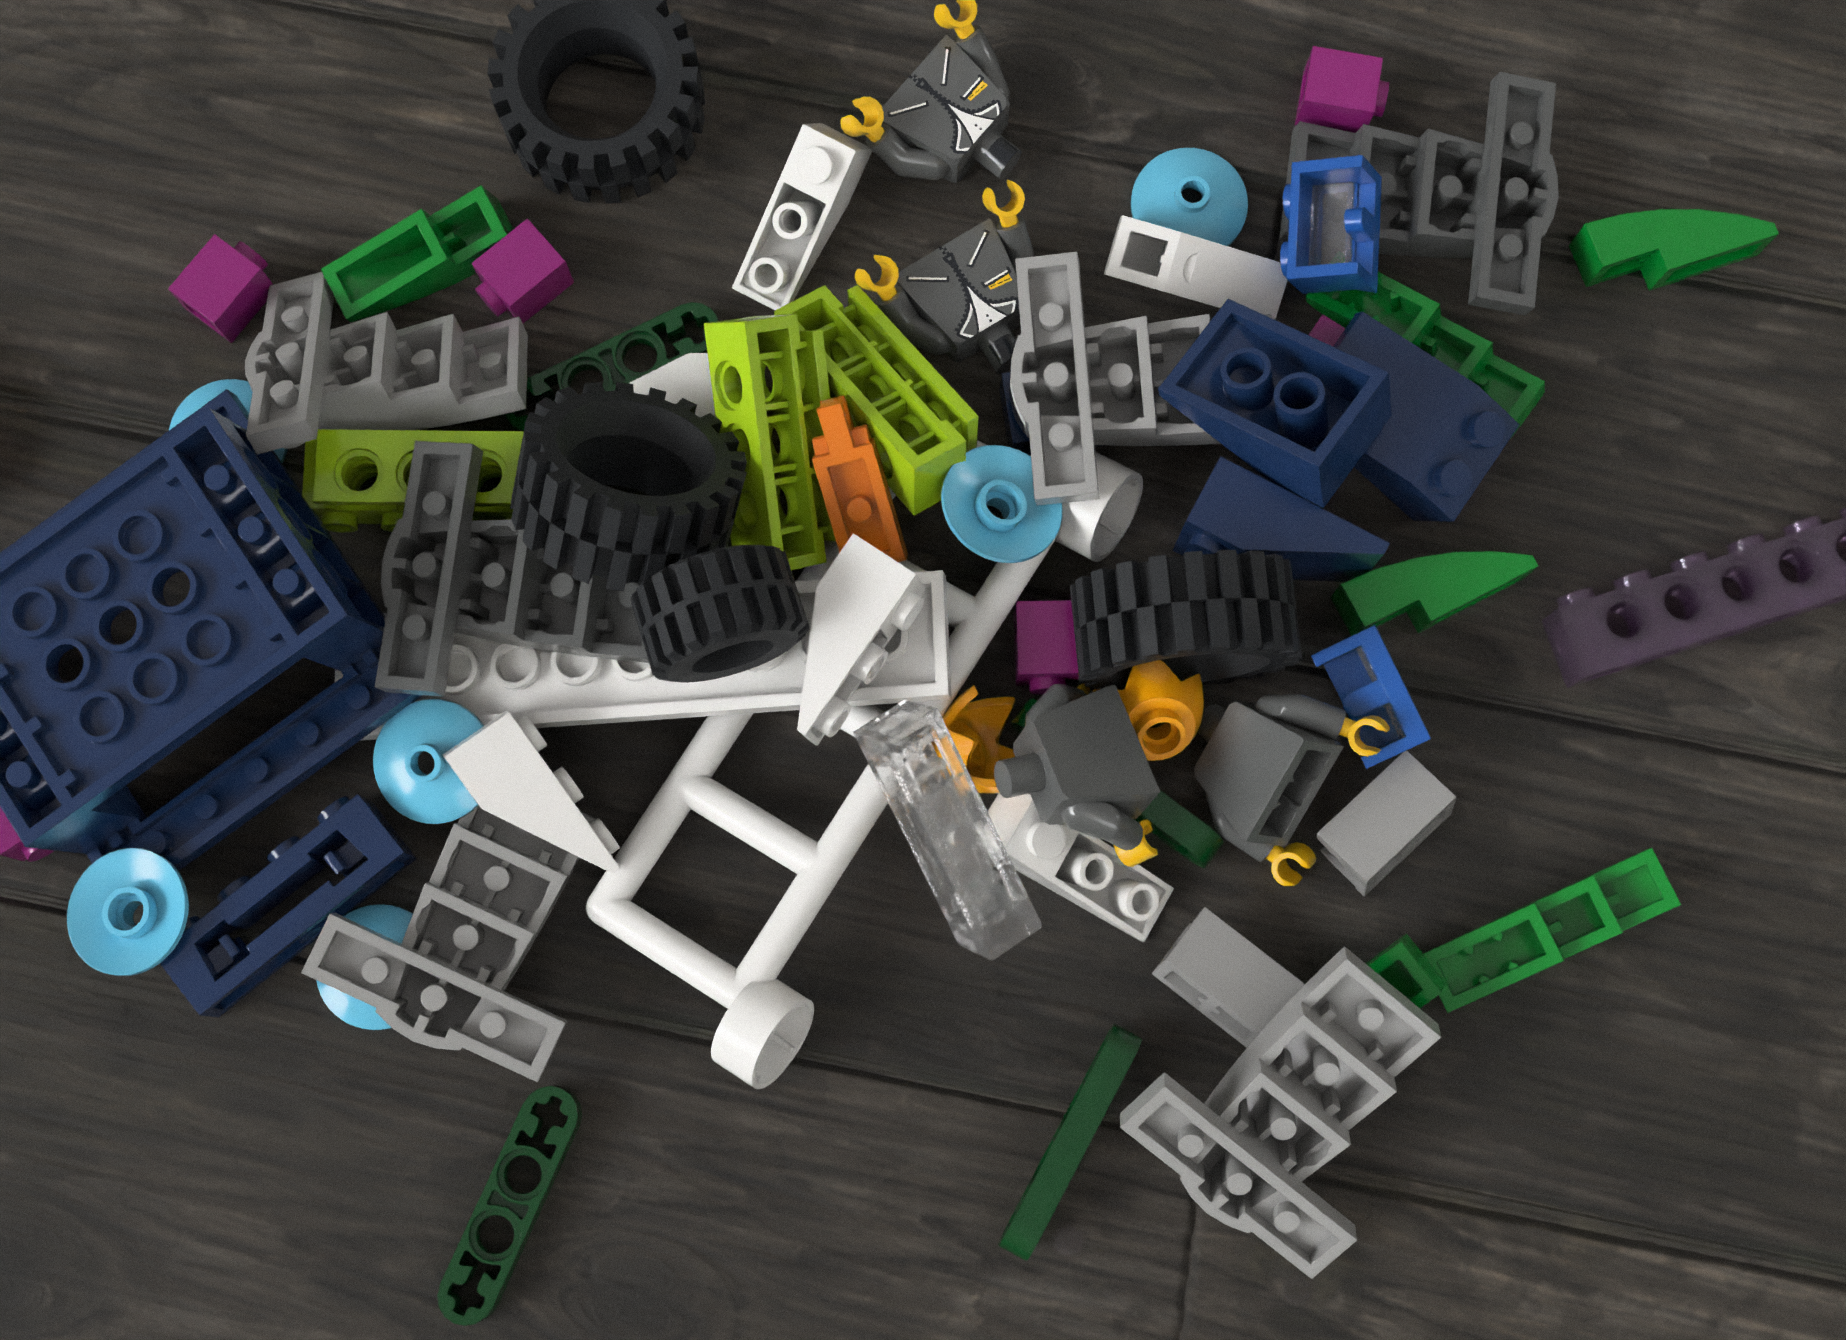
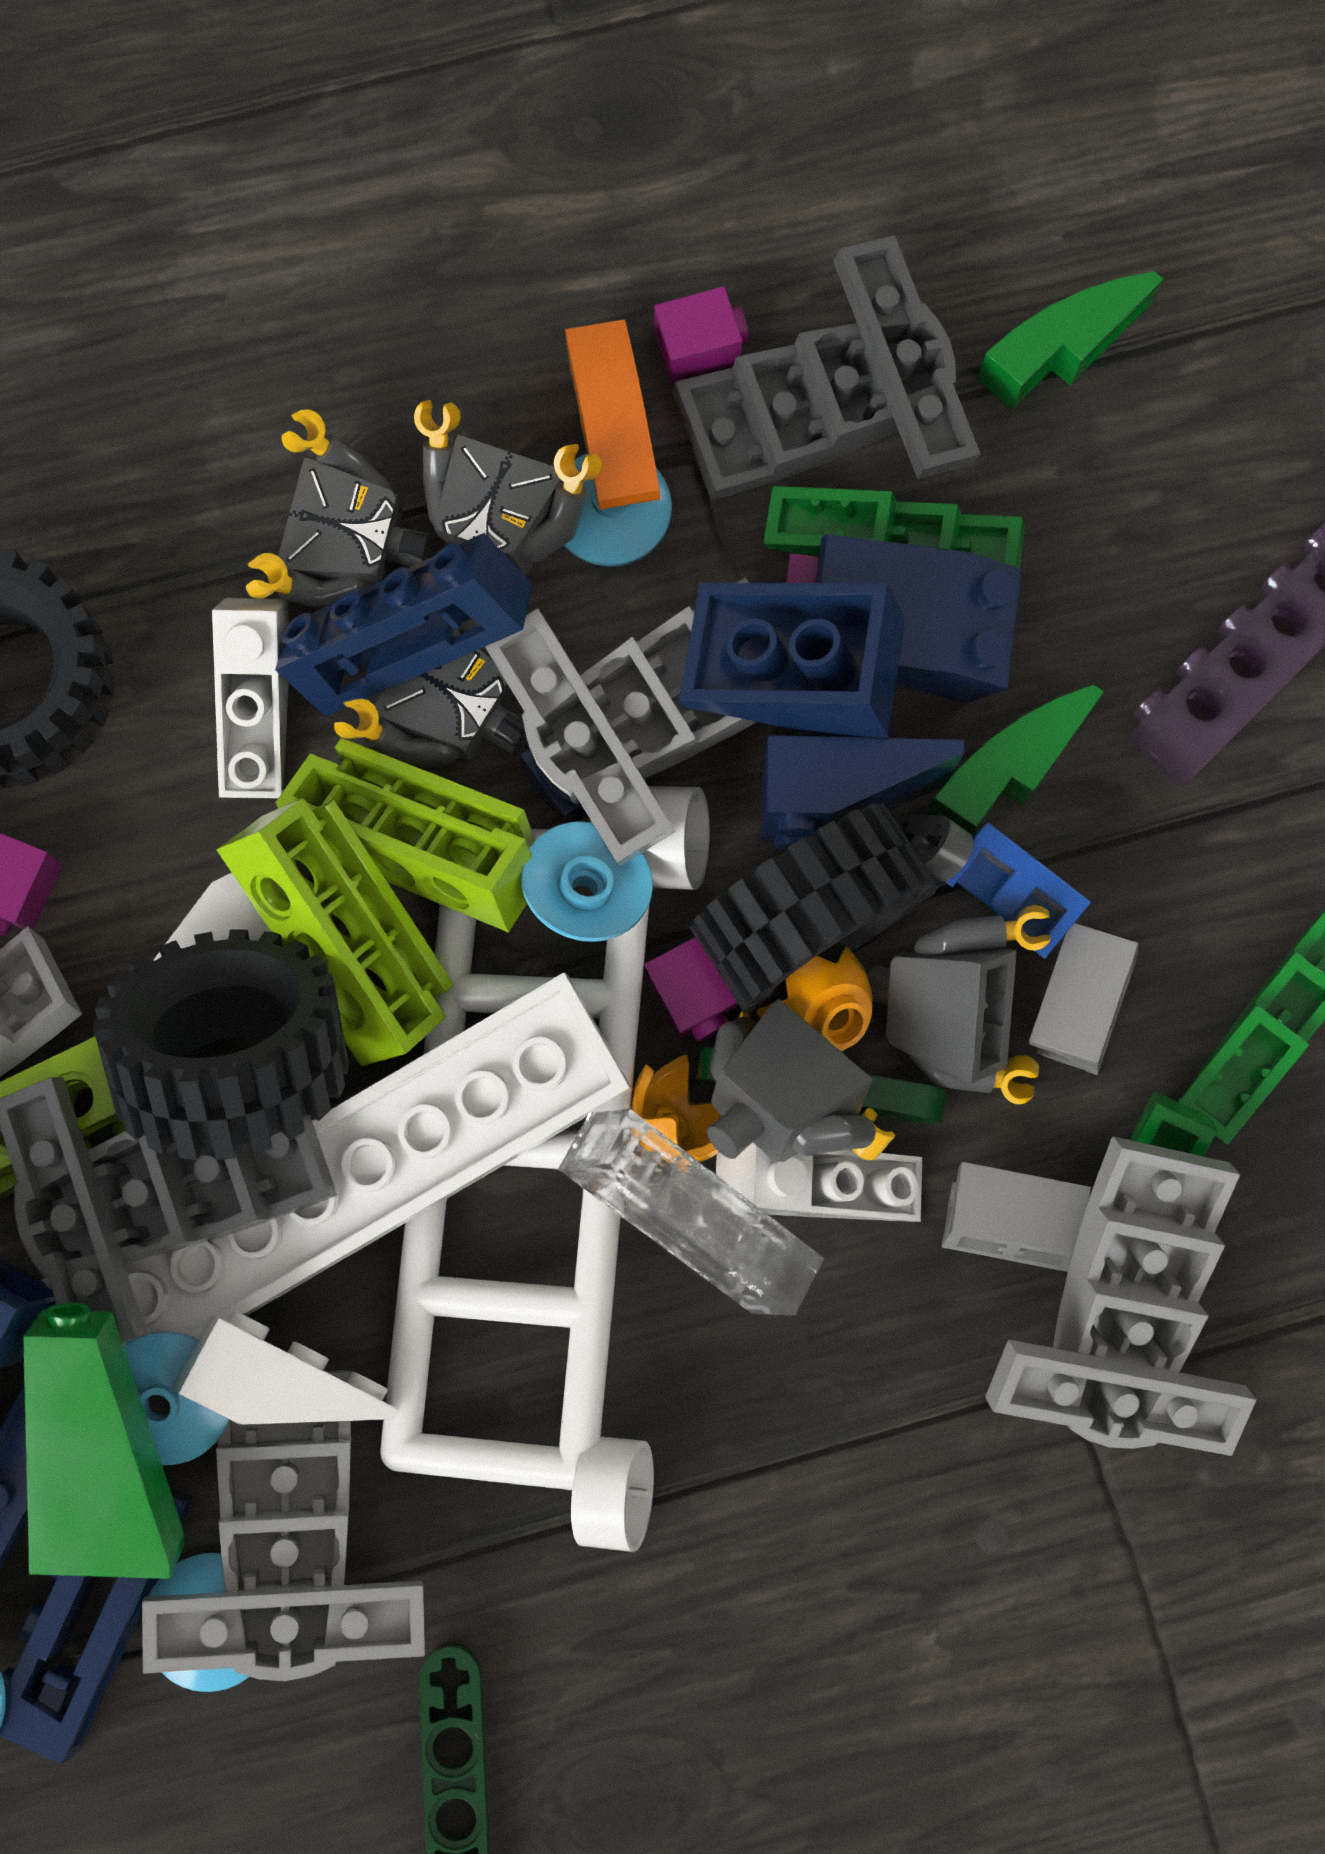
camera: 30 degrees left, 0 degrees up
dark green beam [505,302,718,431] -> none
black tyre [630,545,809,683] -> none
white slope [797,533,925,746] -> none
orange hinge [812,395,908,562] -> none
dark green beam [998,1023,1142,1261] -> none
white slope [1104,215,1287,320] -> none
blue window [1280,155,1382,294] -> none
none -> green slope [24,1303,184,1579]
none -> dark blue brick [275,533,532,716]
none -> dark grey torso [414,400,602,575]
none -> orange slope [565,319,661,510]
none -> dark grey beam [896,814,974,883]

